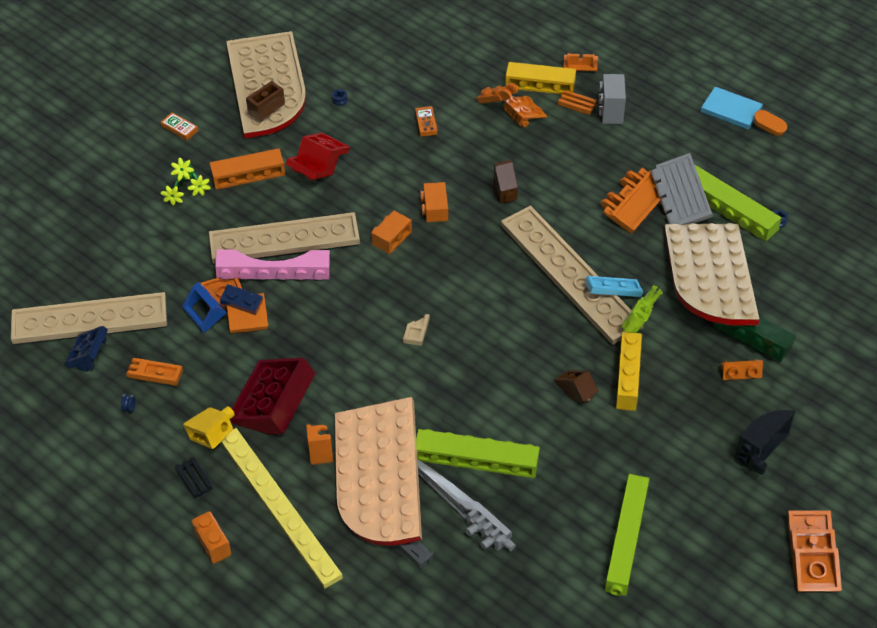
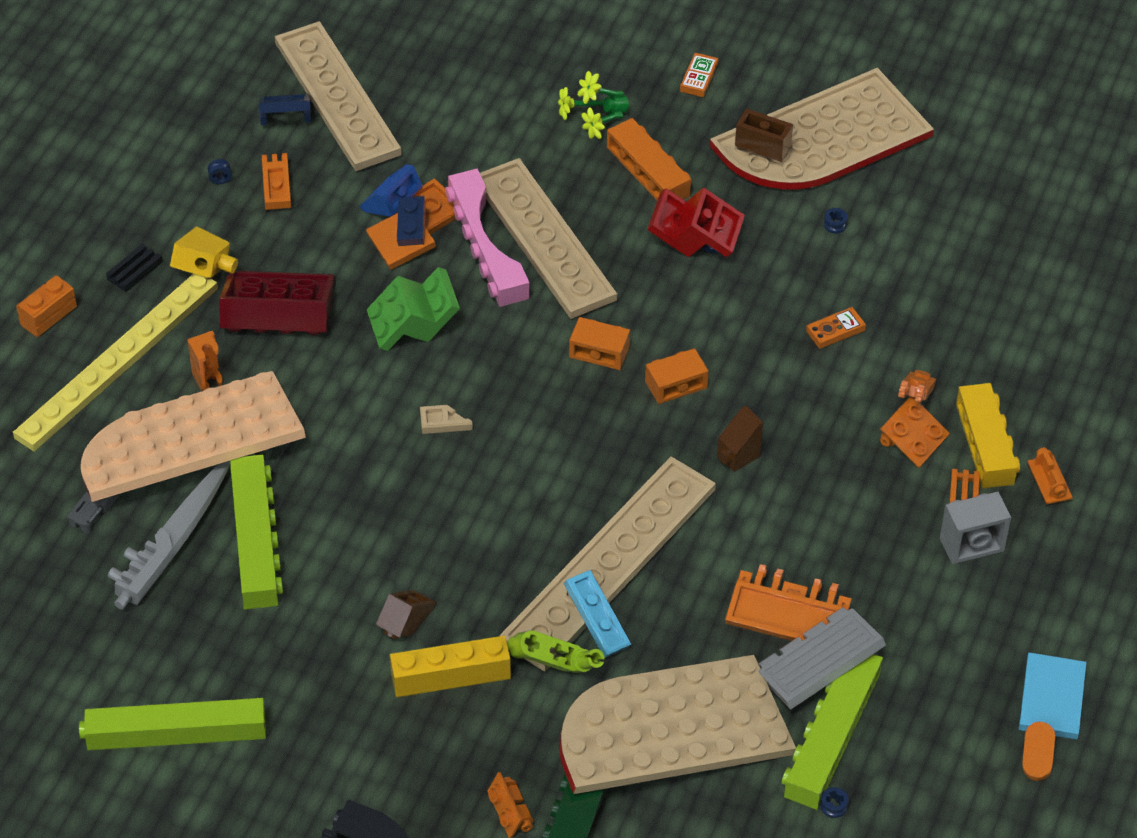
camera: 70 degrees right, 0 degrees up
none -> bright green bracket [367,267,460,351]

